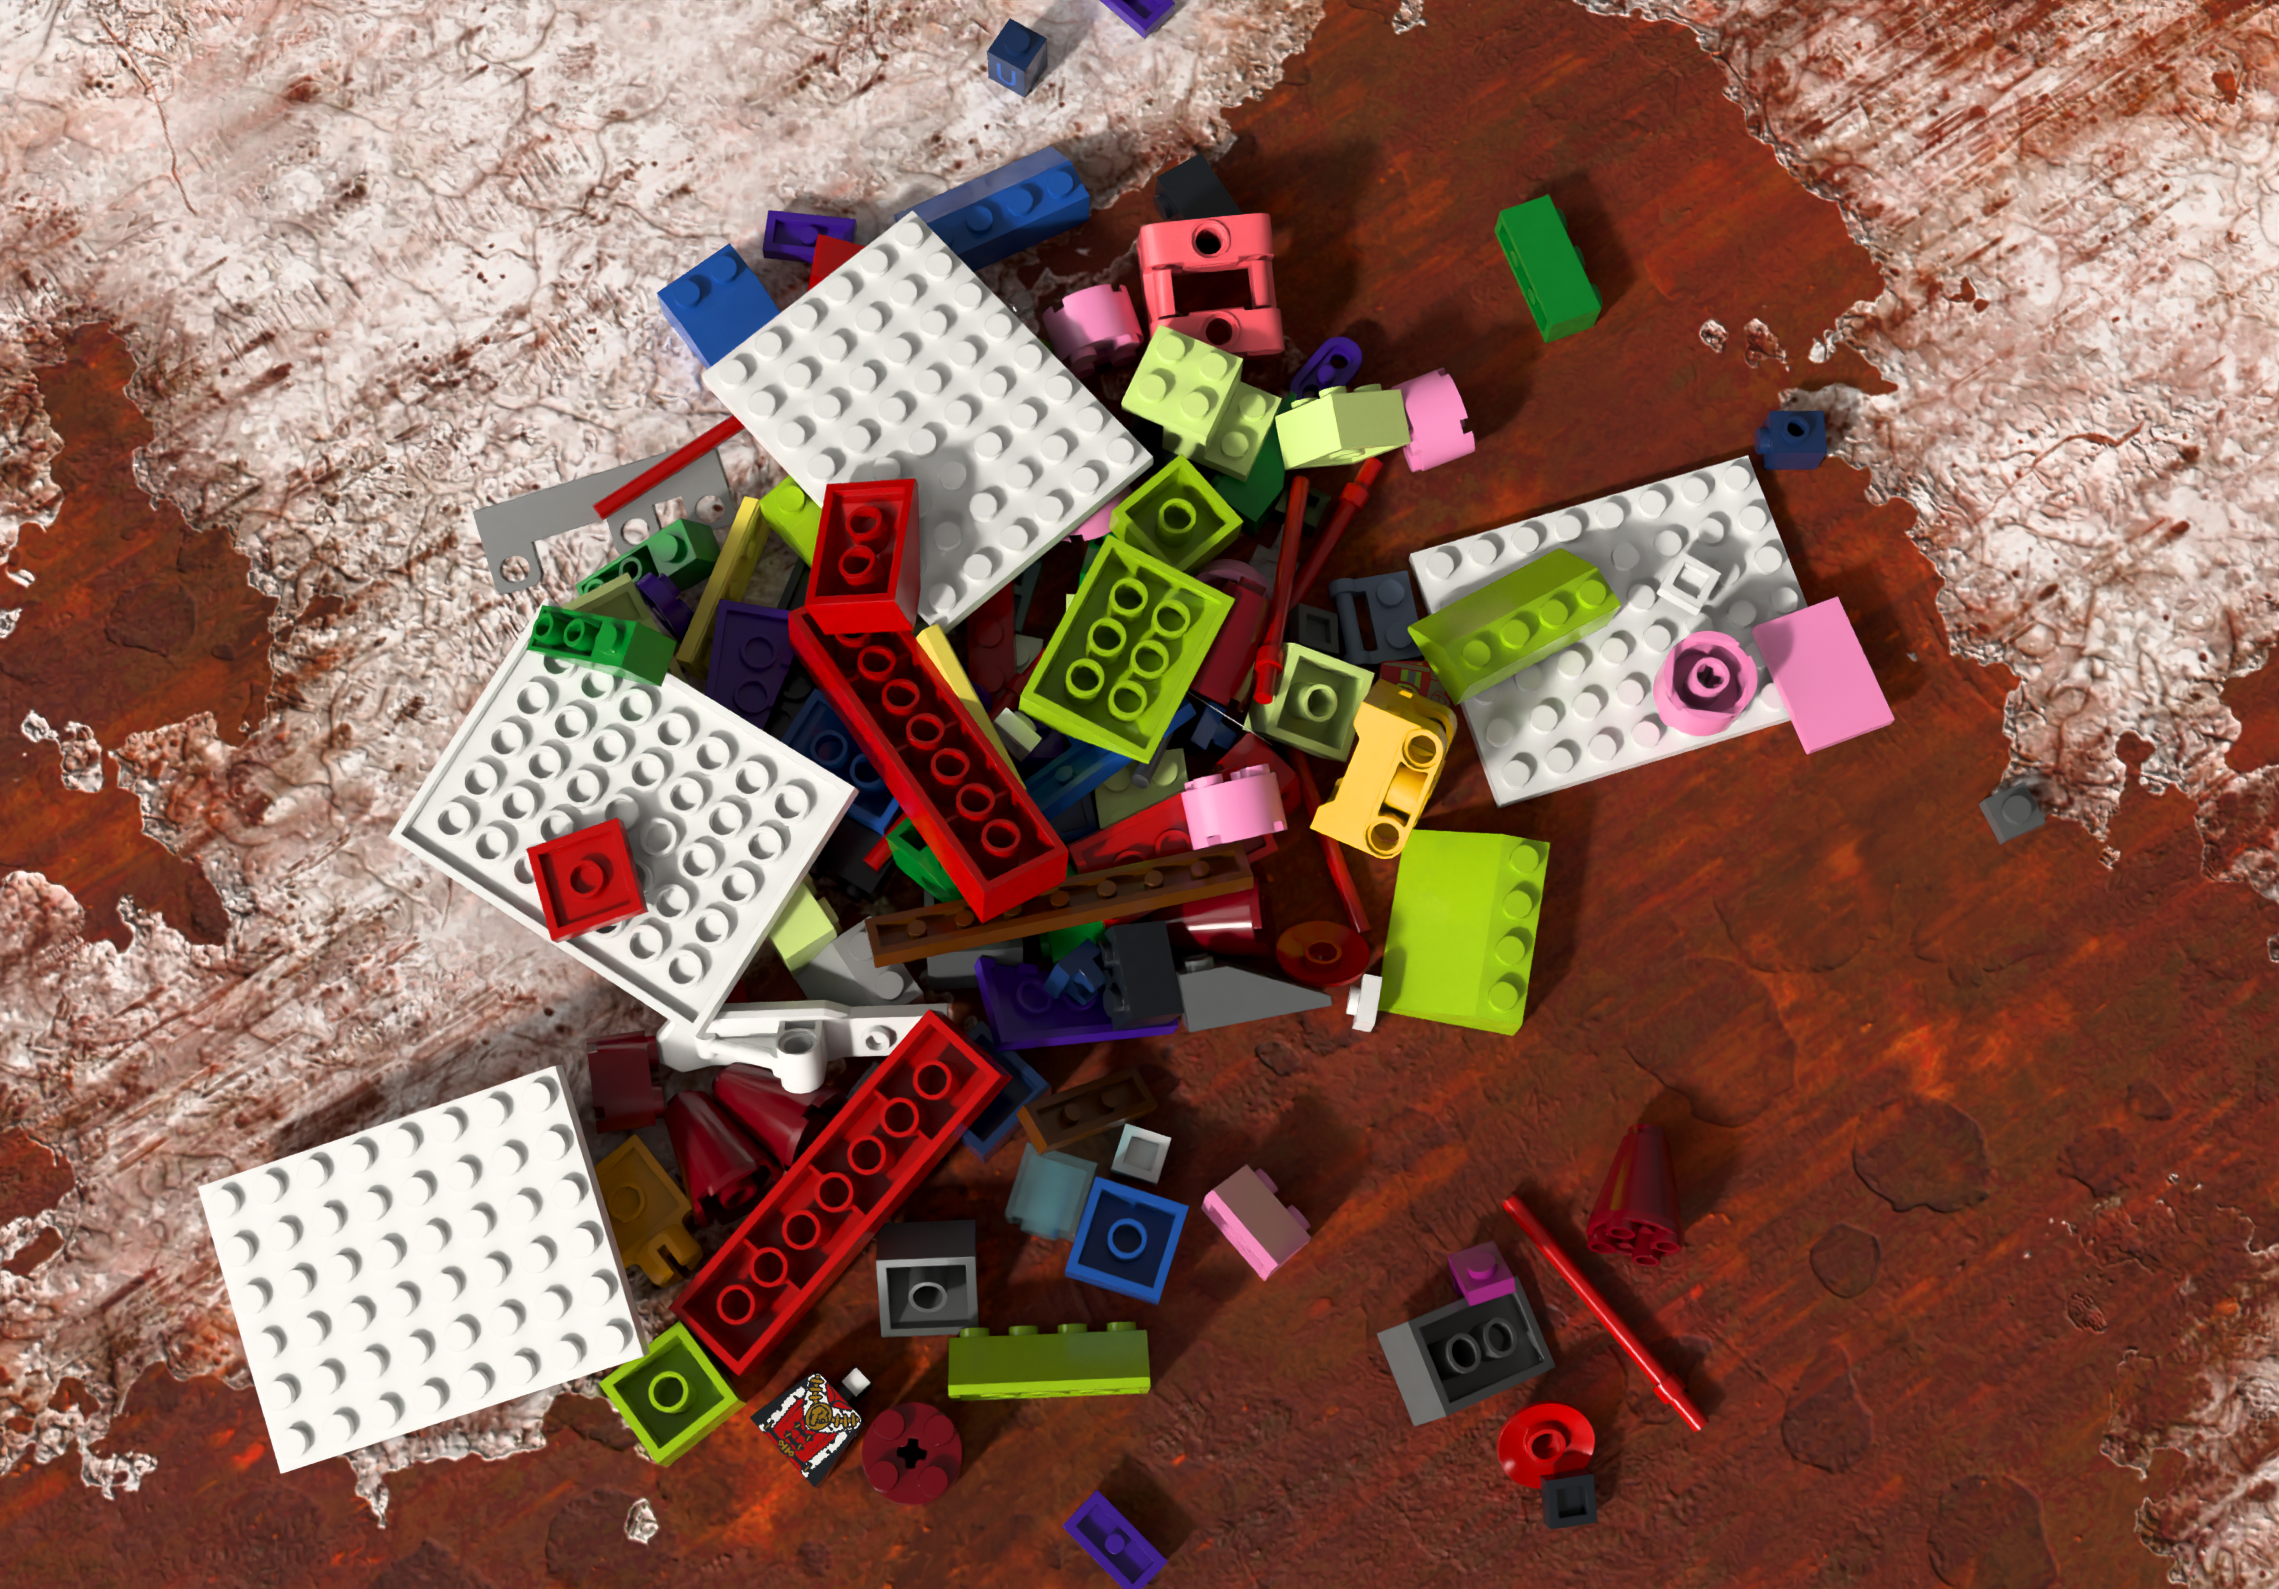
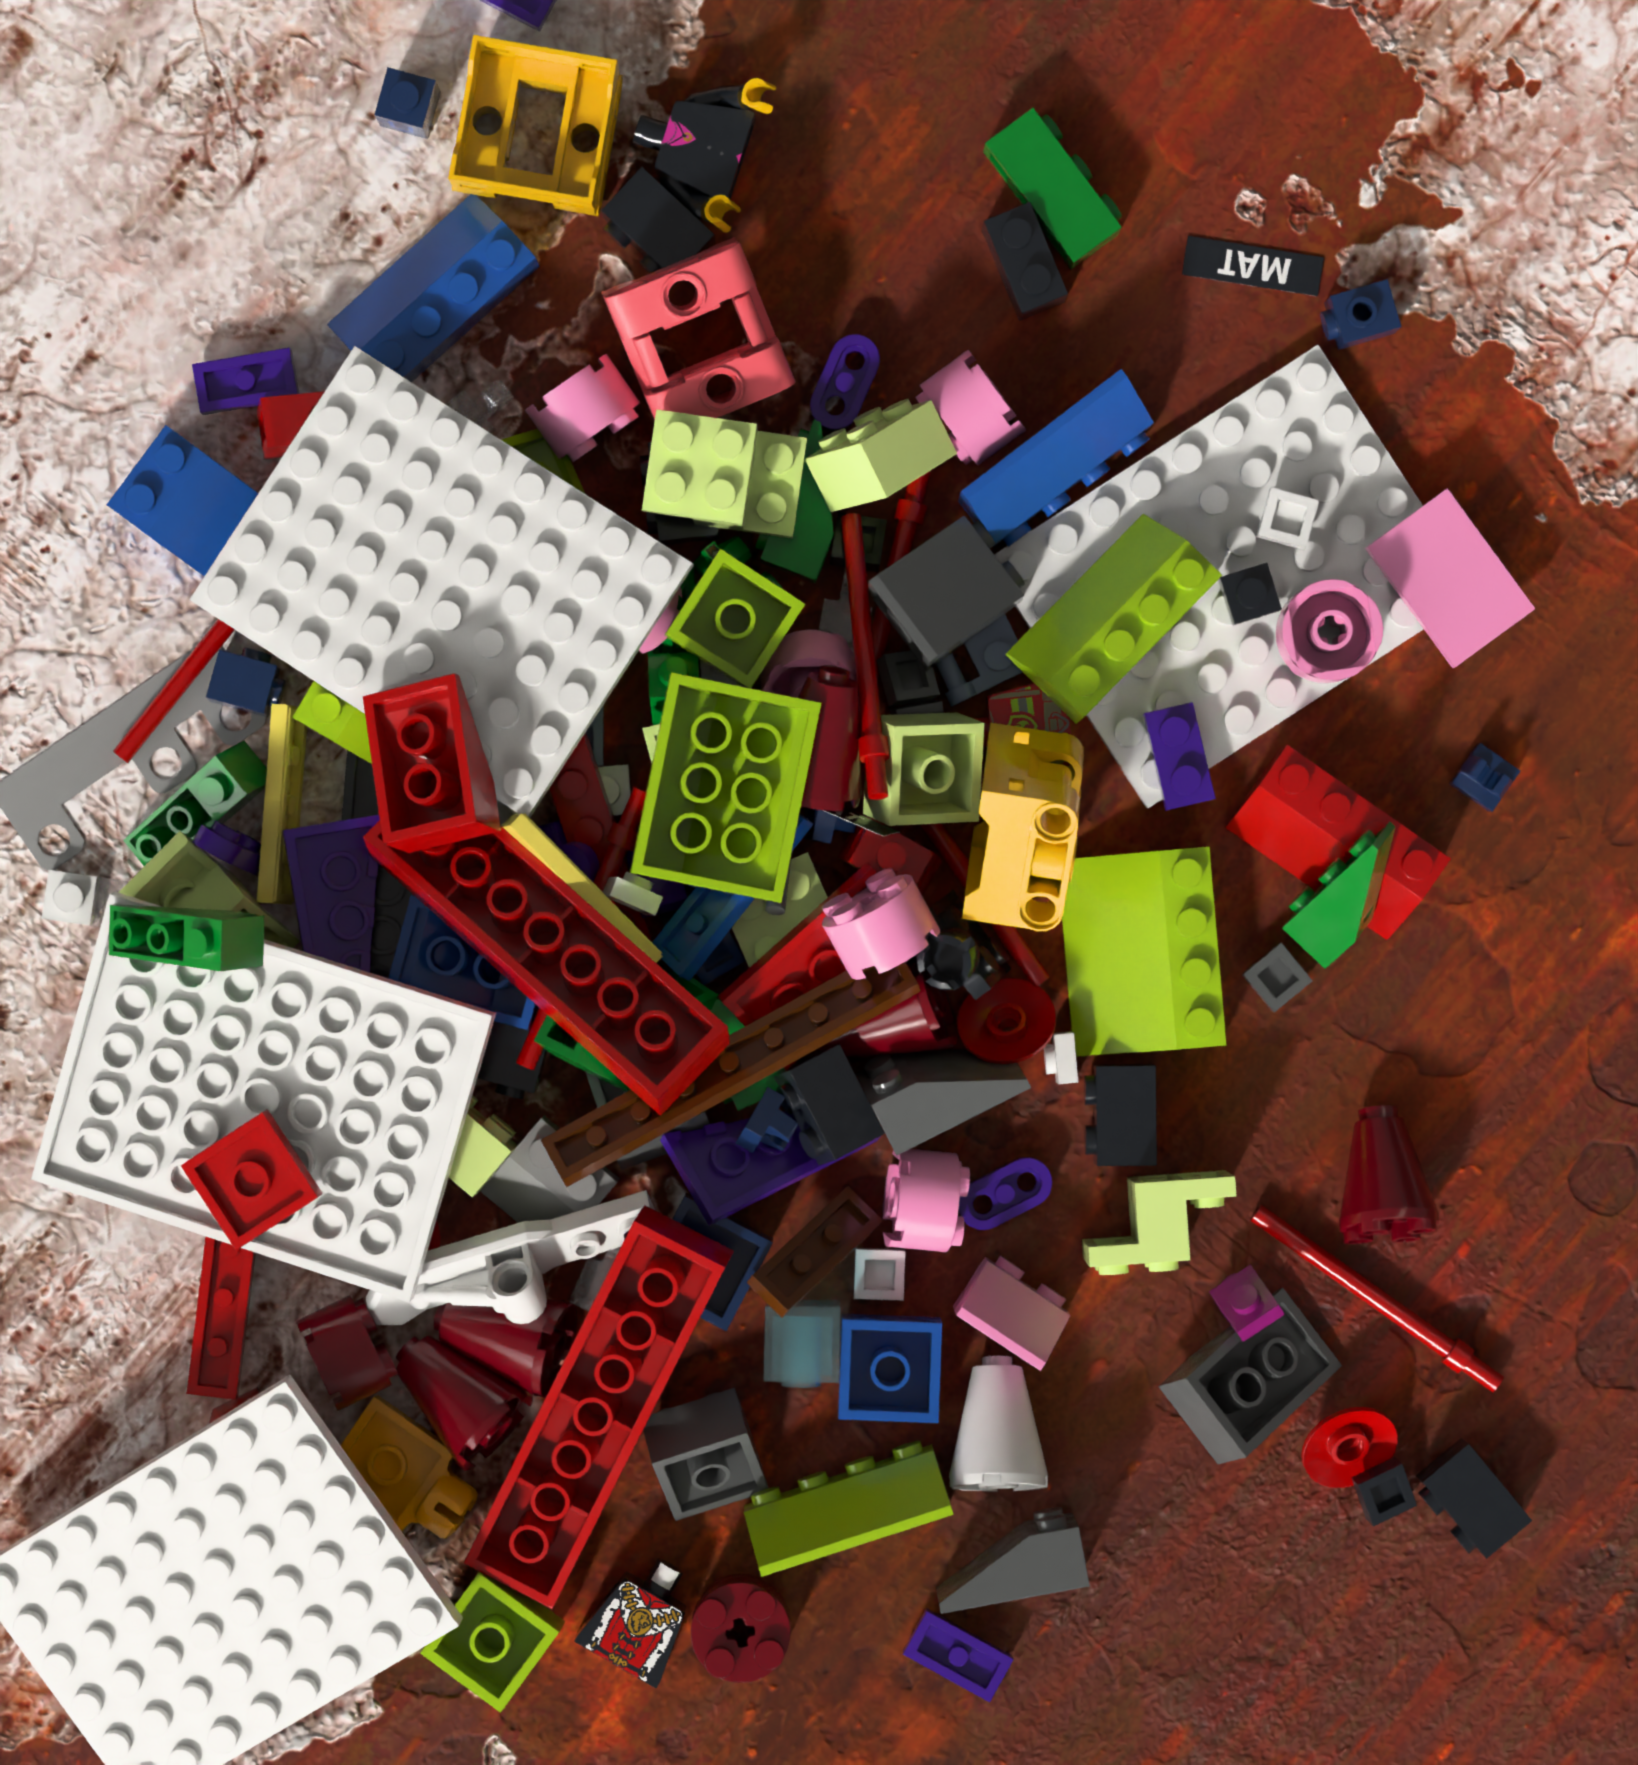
camera: 15 degrees left, 15 degrees up
none -> white plate [41,870,101,926]
none -> red plate [186,1237,256,1400]
none -> dark blue brick [206,647,286,717]
none -> yellow piece [448,35,623,216]
none -> black torso [633,78,776,233]
none -> dark grey slope [868,516,1025,671]
none -> bright pink brick [883,1149,970,1252]
none -> black plate [916,889,1012,1000]
none -> dark grey slope [936,1507,1090,1614]
none -> white cone [949,1356,1048,1491]
none -> blue slope [958,369,1154,548]
none -> dark purple plate [958,1157,1052,1230]
none -> black brick [981,202,1068,321]
none -> yellowish green bracket [1082,1170,1236,1275]
none -> black brick [1084,1064,1157,1166]
none -> dark purple plate [1143,702,1216,811]
none -> black sticker [1182,236,1324,296]
none -> black plate [1218,563,1282,626]
none -> red slope [1225,745,1451,940]
none -> dark grey plate [1242,943,1313,1012]
none -> green slope [1282,822,1395,969]
none -> black brick [1416,1438,1532,1559]
none -> dark blue tile [1449,743,1520,812]

